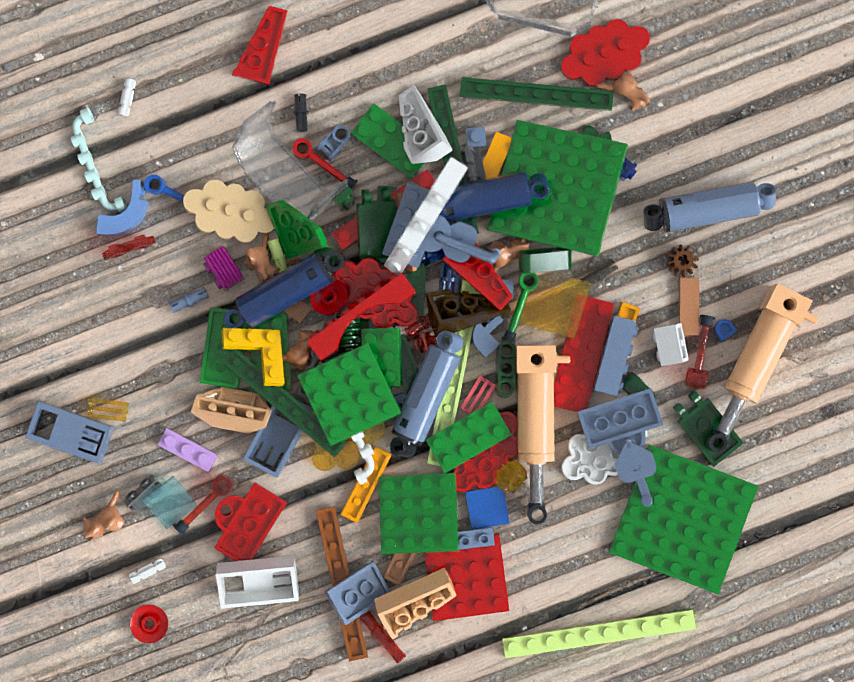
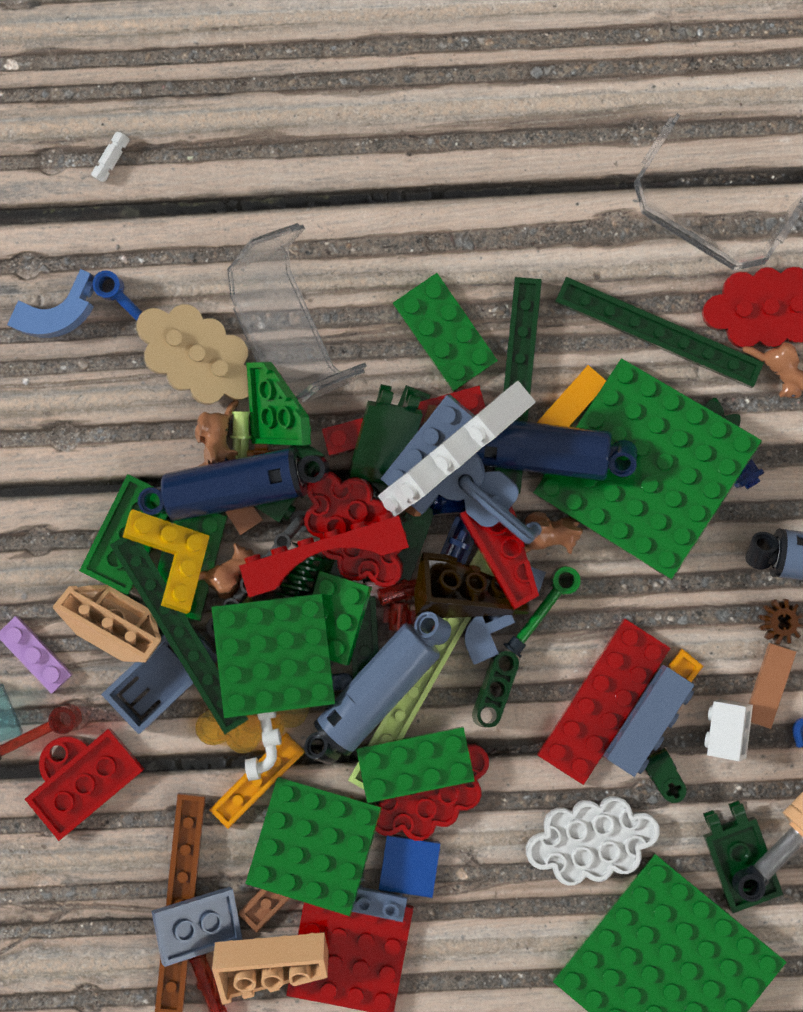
camera: 20 degrees right, 0 degrees up
light aqua bar [71,107,128,213] -> none
clear red plate [102,235,156,260] -> none
sand blue pin [169,287,209,313] -> none
magenta brick [203,246,245,291] -> none
white piece [216,556,299,609] -> none
red wing [232,6,288,85] -> none
red piece [293,138,358,190] -> none
black axle [294,93,309,133] -> none
red dish [310,280,348,315] -> none
sand blue piece [316,125,351,162] -> none
dark green plate [334,186,356,211] -> none
white wedge [399,85,452,164] -> none
coral tile [460,375,495,414] -> none
dark grey hinge [462,145,486,183] -> none
sand blue plate [466,127,486,148] -> none
clear yellow gear [495,460,528,494] -> none
light nougat piece [515,346,570,525] -> none
beam [519,247,572,273] -> none
clear yellow plate [519,278,591,339] -> none
sand blue plate [578,388,664,506] -> none
clear smoke pin [580,259,618,289] -> none
clear red piece [685,315,715,389] -> none

